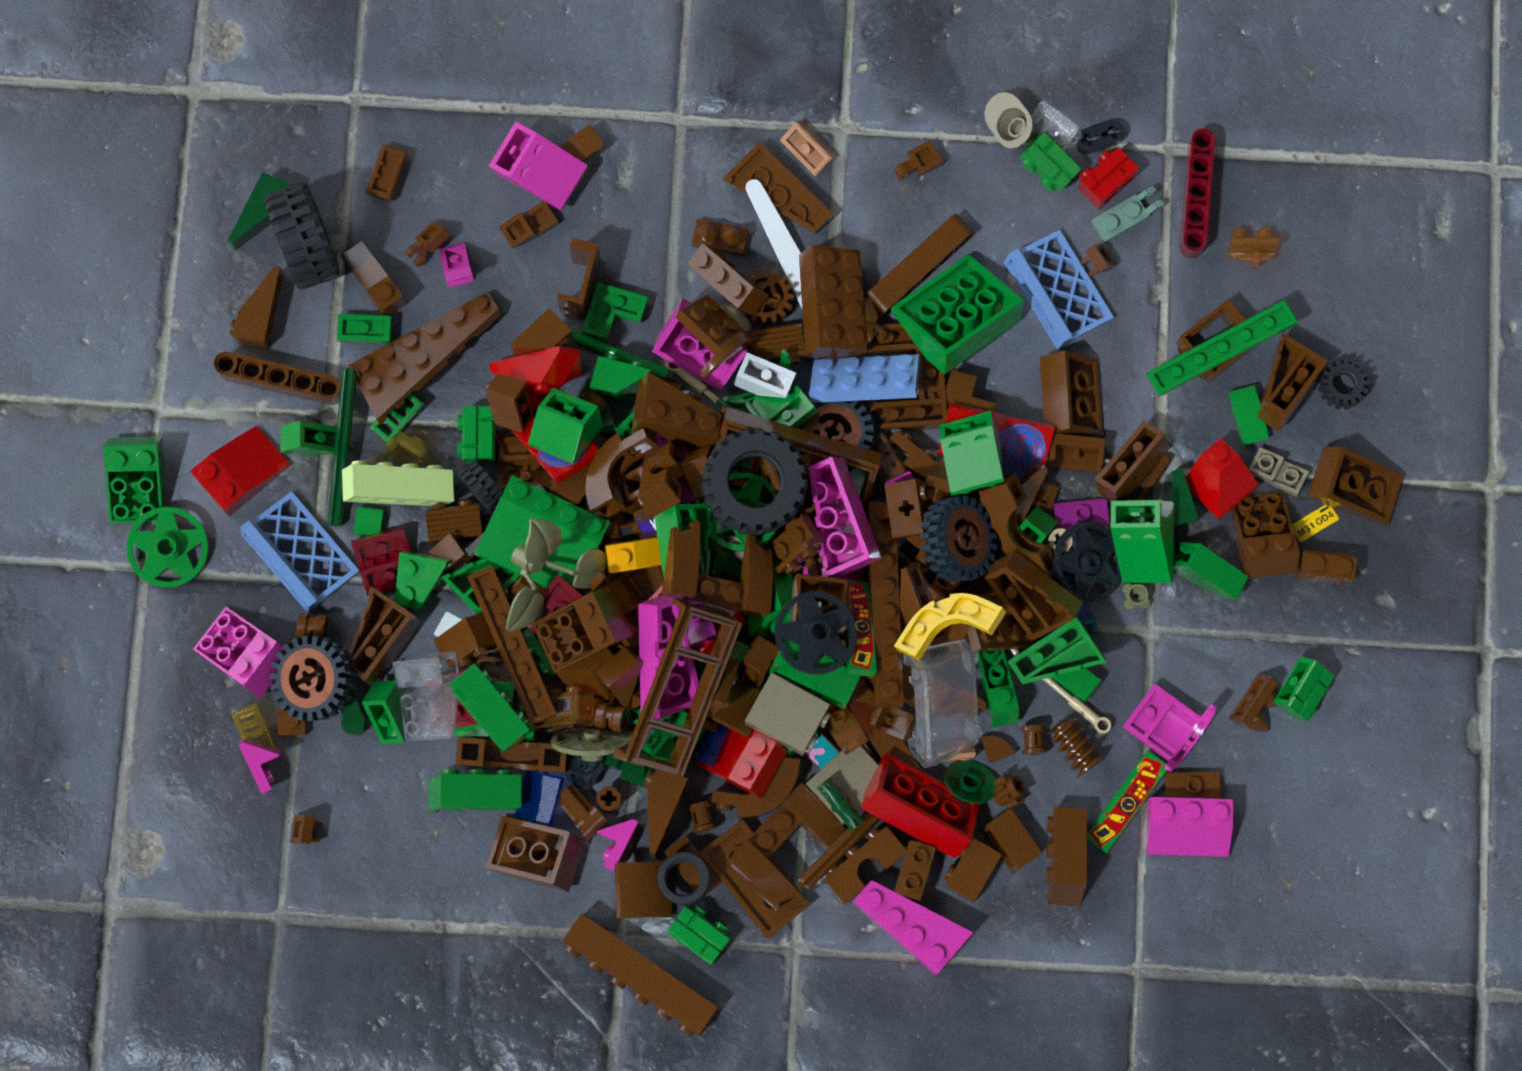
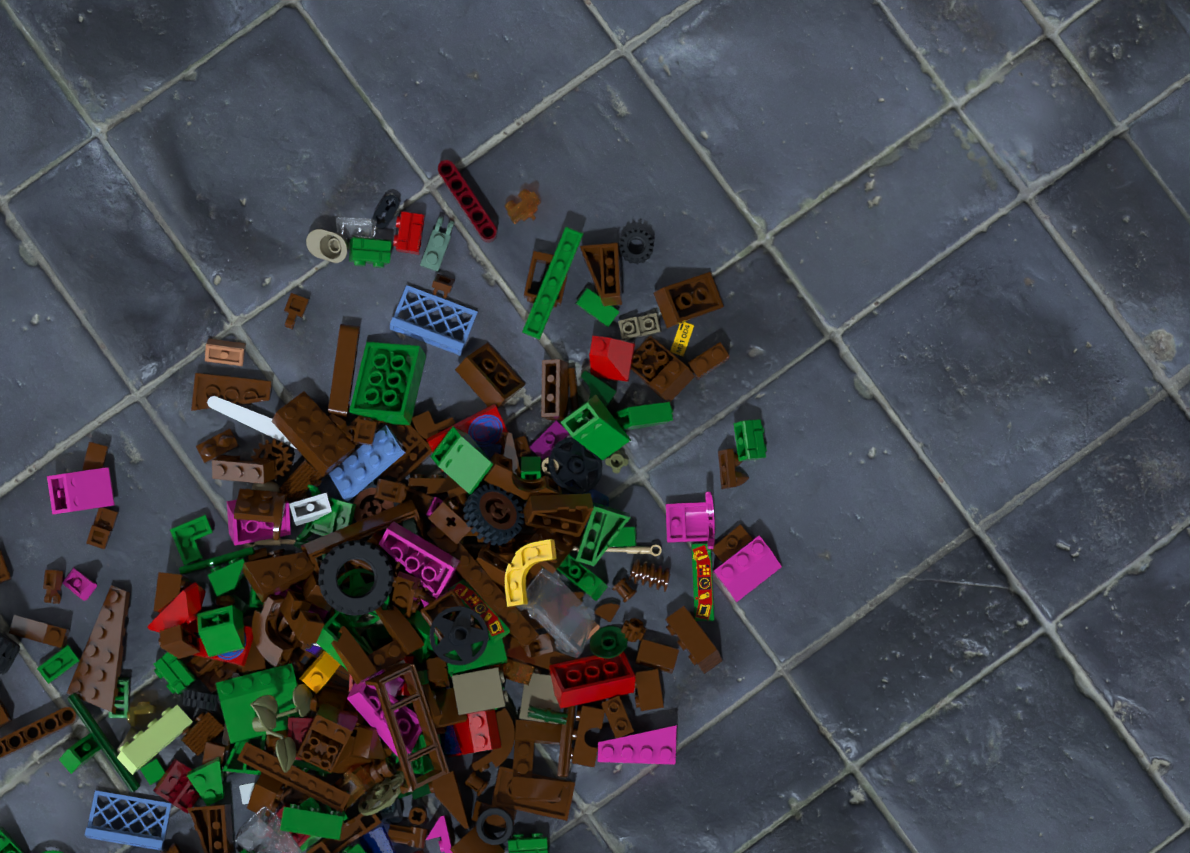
camera: 40 degrees left, 5 degrees up
red slope [190,426,291,517] -> none
reddish brown panel [557,238,601,319] -> none
teal tile [804,733,840,771] -> none
reddish brown hinge [1047,433,1106,473] -> none
none -> reddish brown bracket [353,417,378,446]
none -> reddish brown bracket [374,479,407,503]

